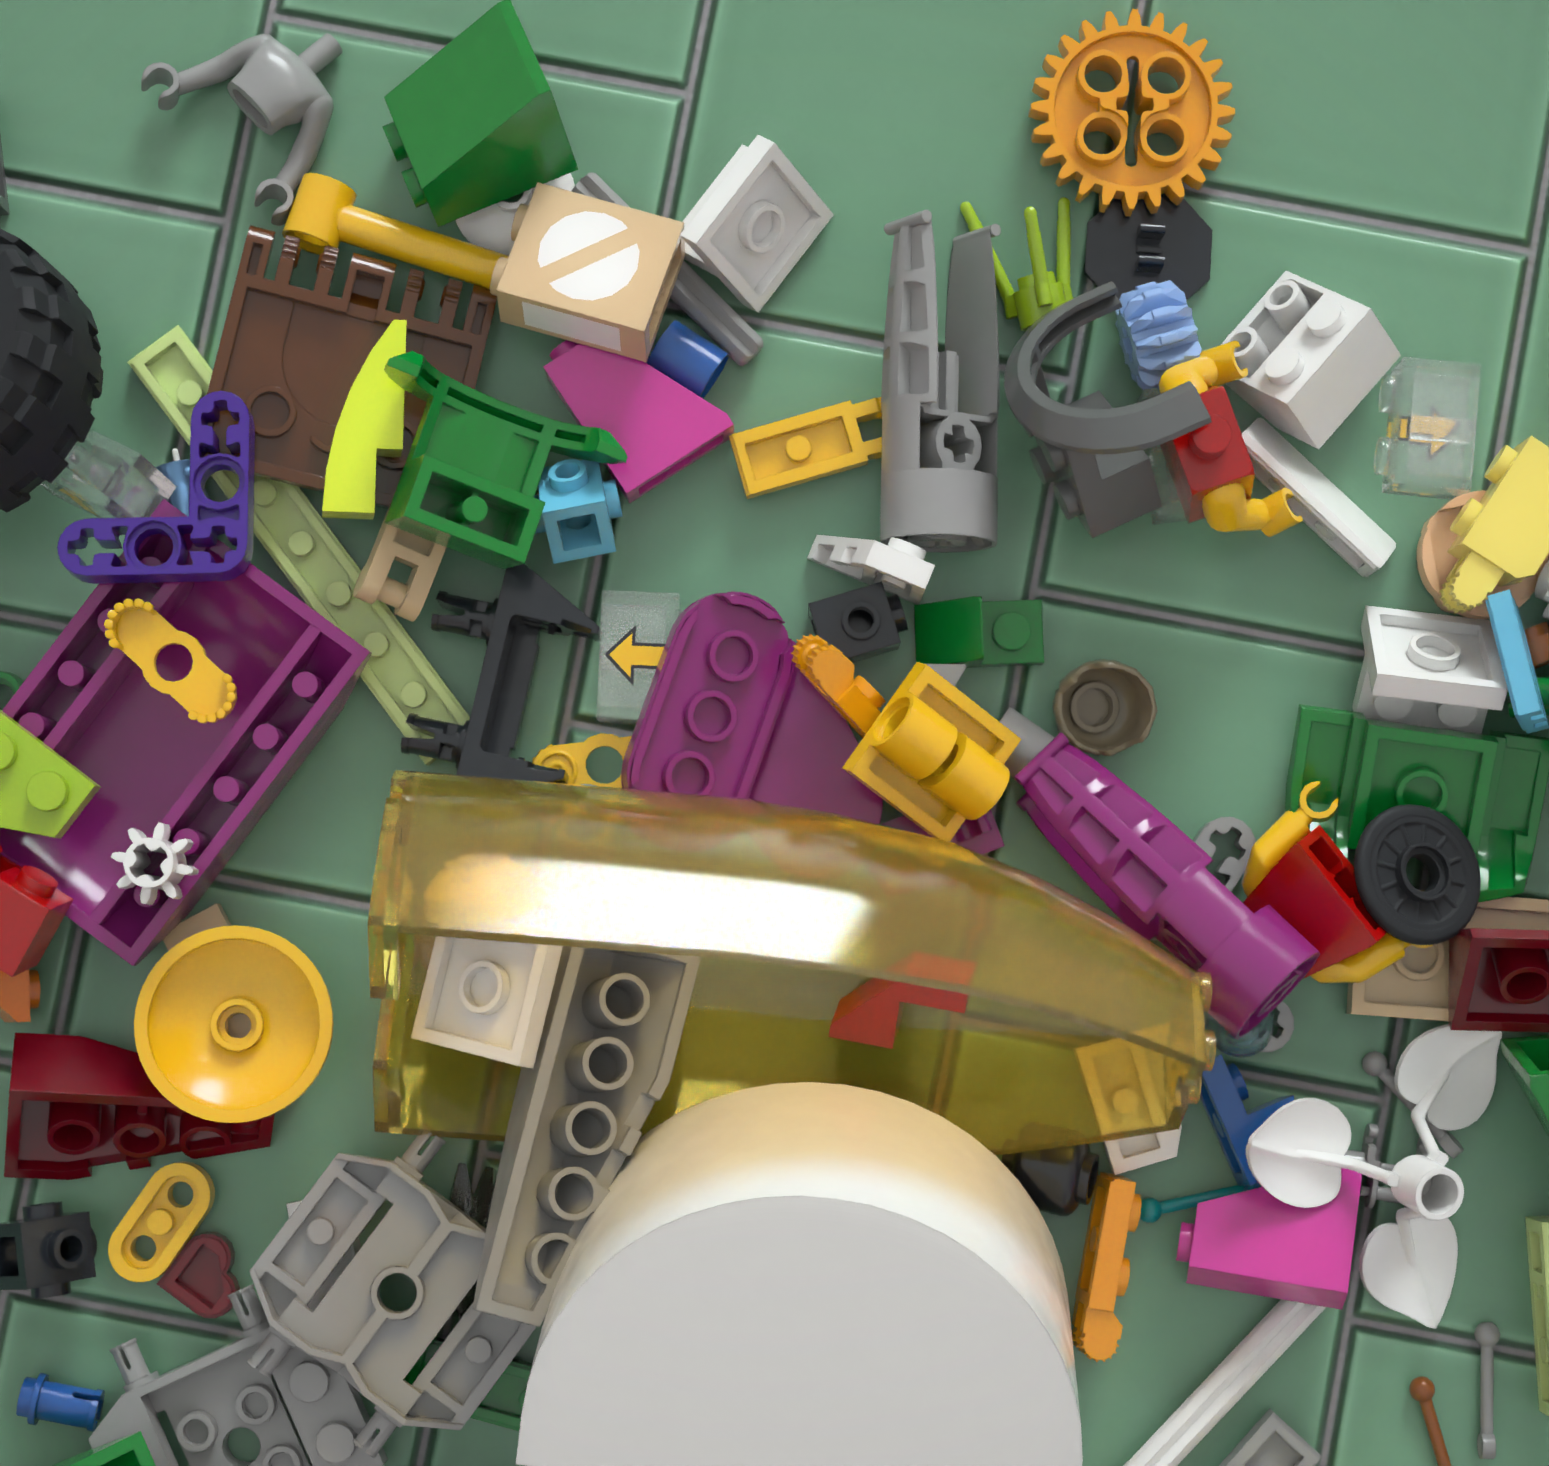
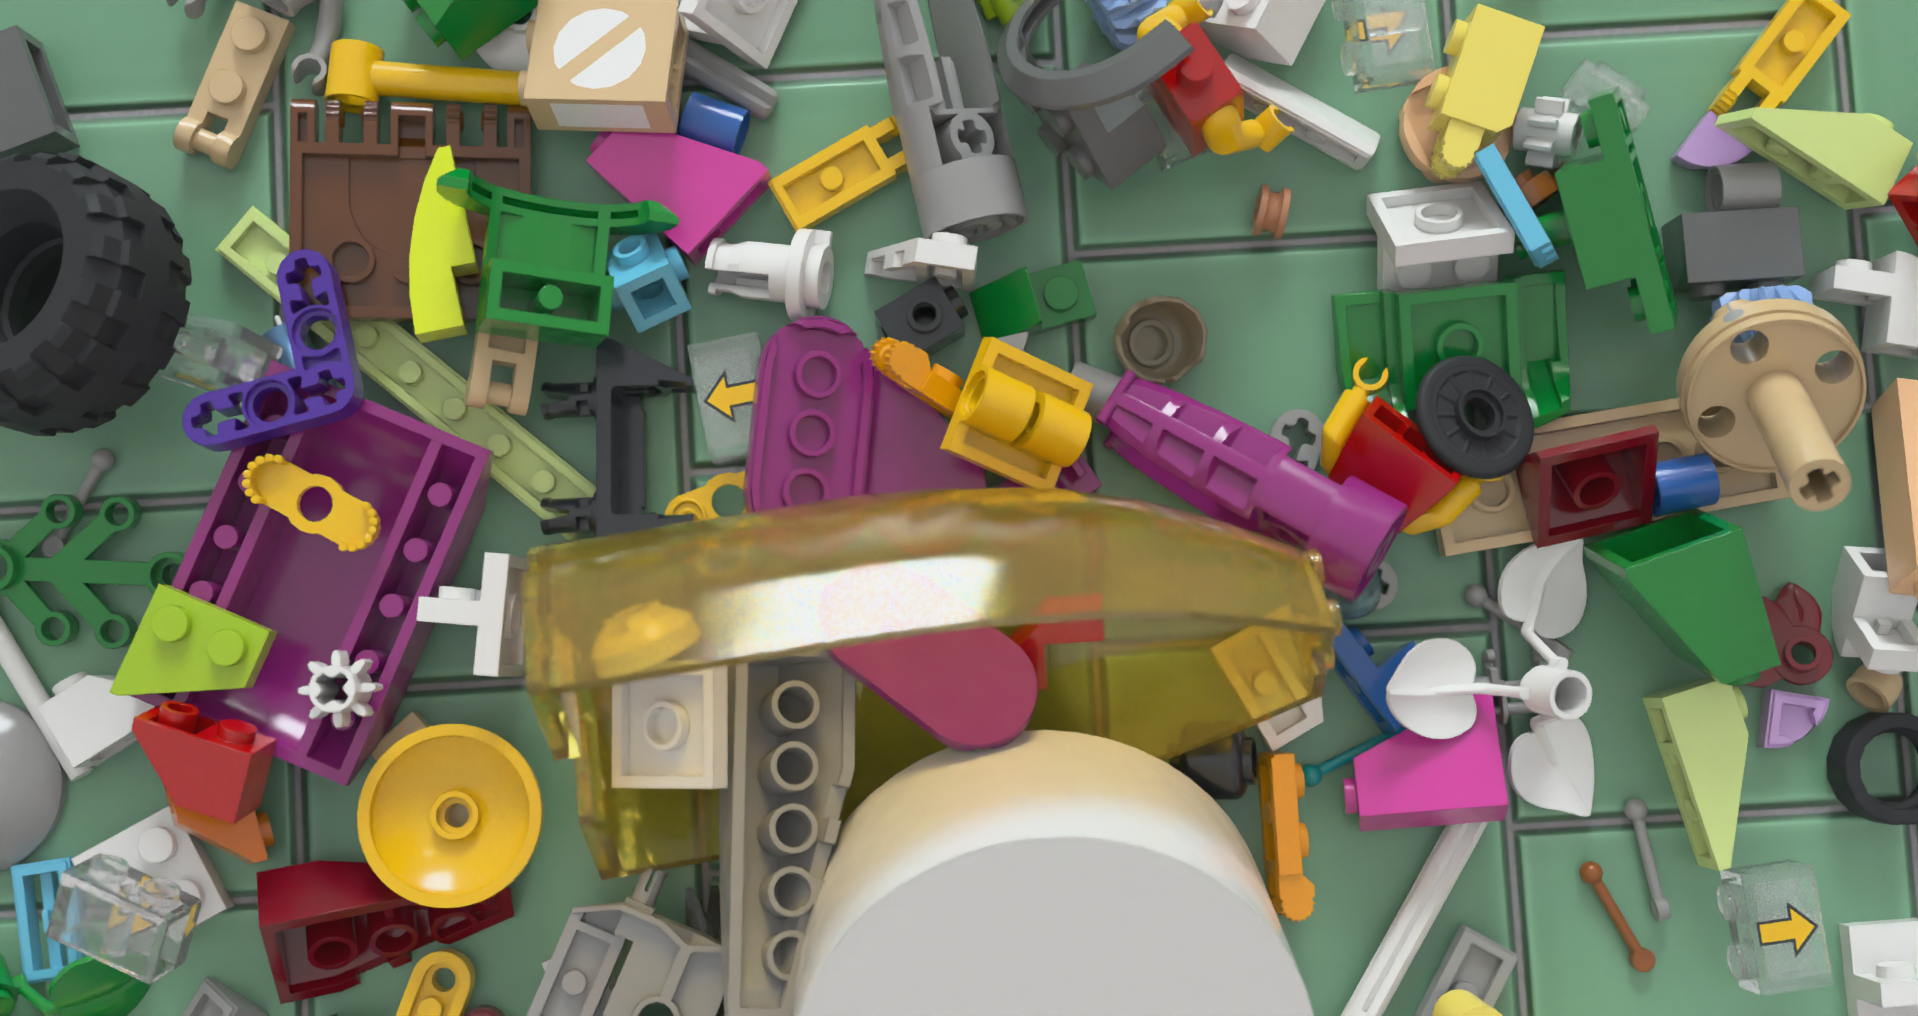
camera: 15 degrees left, 0 degrees up
none -> tan plate [173,0,296,170]
none -> white bracket [417,552,534,677]
none -> white piece [705,228,834,322]
none -> magenta tile [818,559,1038,751]
none -> nougat bush [1251,183,1291,240]

